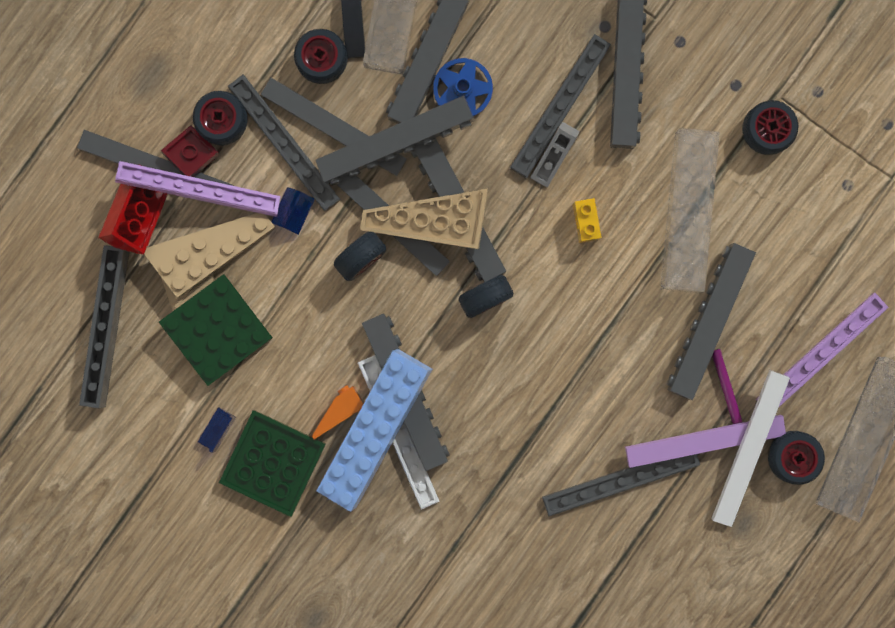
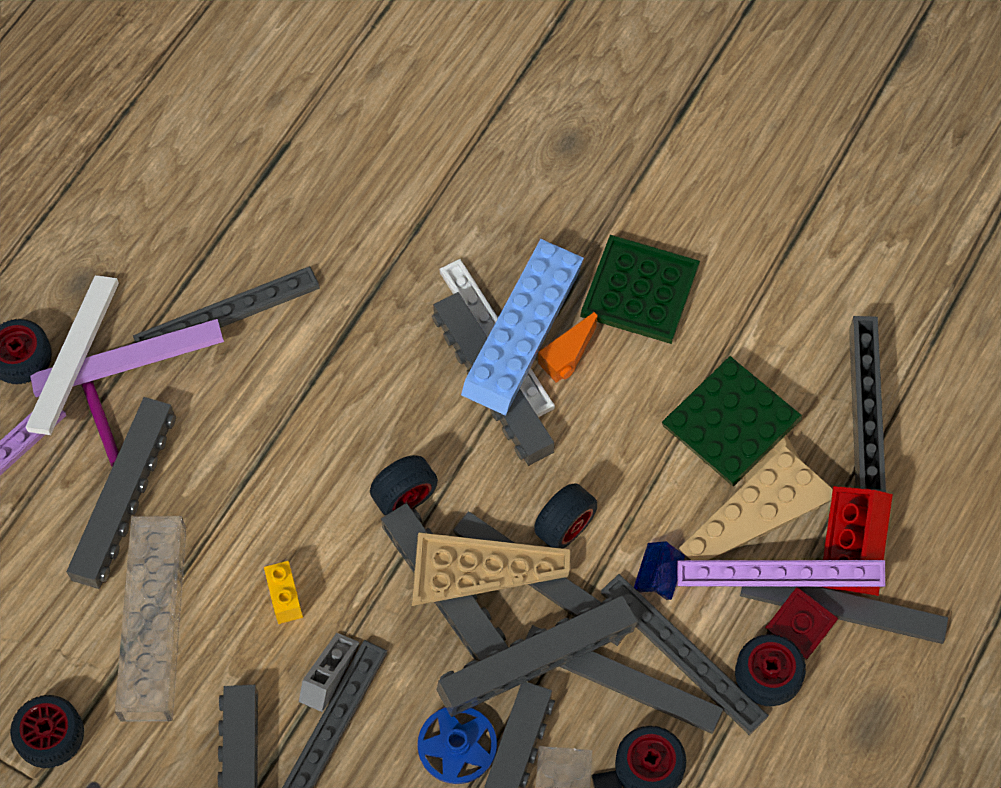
camera: 170 degrees right, 25 degrees down
clear blue panel [198,407,236,453] -> none

